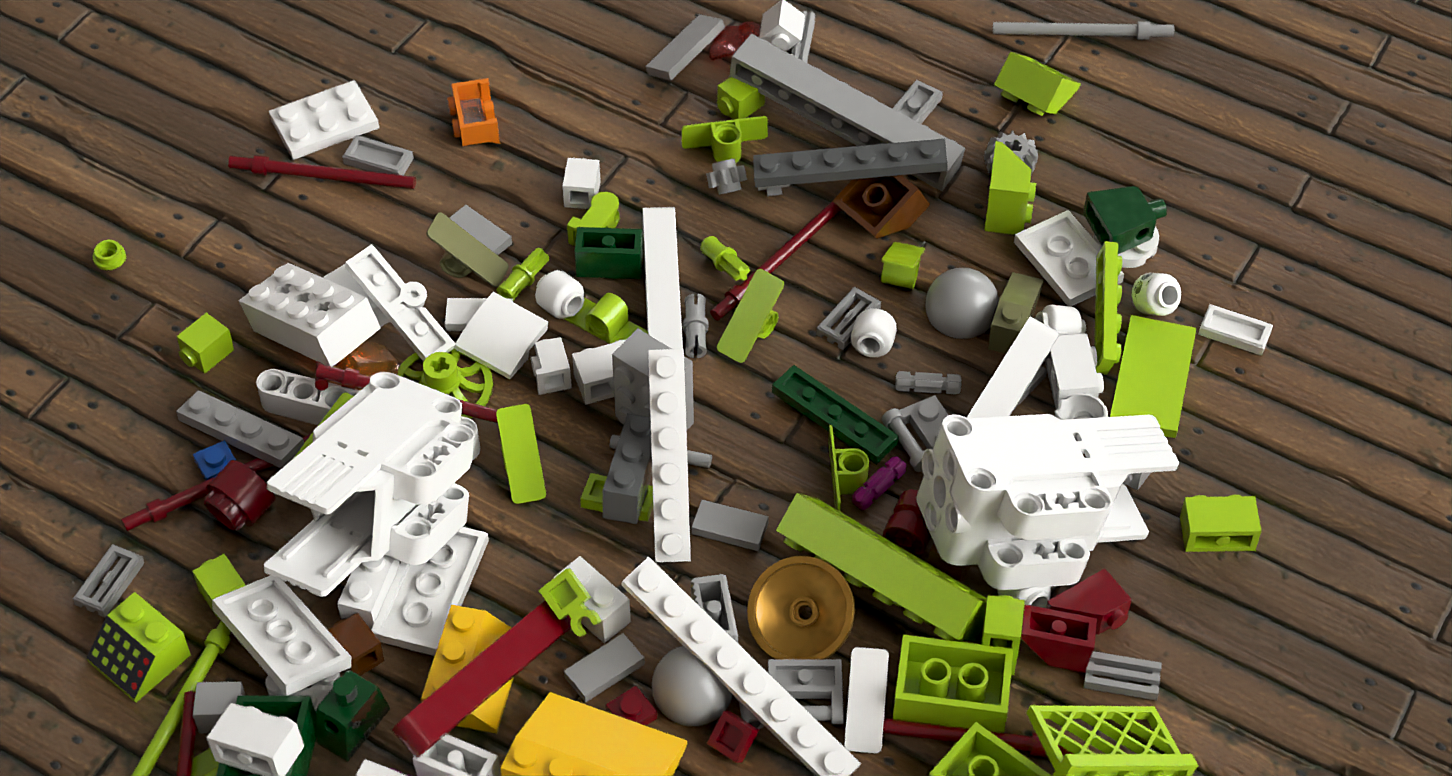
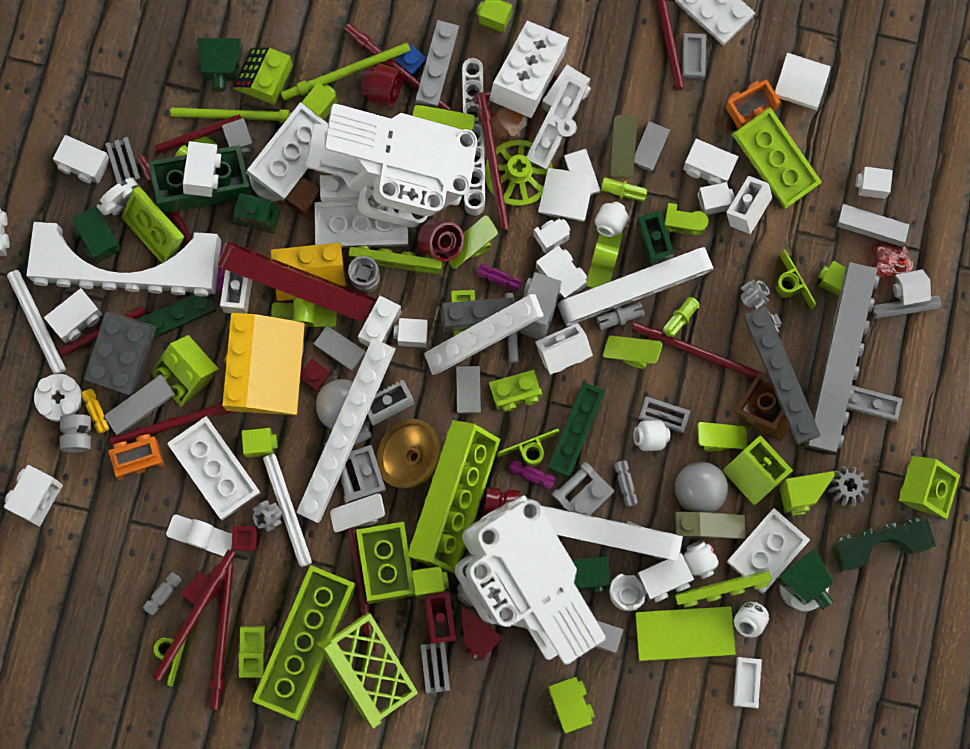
camera: 70 degrees right, 25 degrees up
light grey tile [73,544,144,618] -> none
lime plate [538,568,601,637] -> none
dark red plate [707,711,759,763] -> none
none -> dark green torso [197,38,243,92]
none -> lime piece [271,298,337,328]
none -> lime bar [281,42,411,101]
none -> light grey wheel [348,256,380,293]
none -> lime plate [349,245,443,275]
none -> white brick [394,318,428,348]
none -> dark red piece [418,218,464,262]
none -> magenta axle [477,264,522,292]
none -> lime bracket [489,370,542,412]
none -> white brick [535,323,593,375]
none -> white brick [683,139,738,185]
none -> lime slope [722,435,793,506]
none -> white brick [726,176,772,234]
none -> lime tile [732,107,822,209]
none -> white slope [775,53,830,110]
none -> clear green arch [832,517,936,573]
none -> white brick [856,167,893,199]

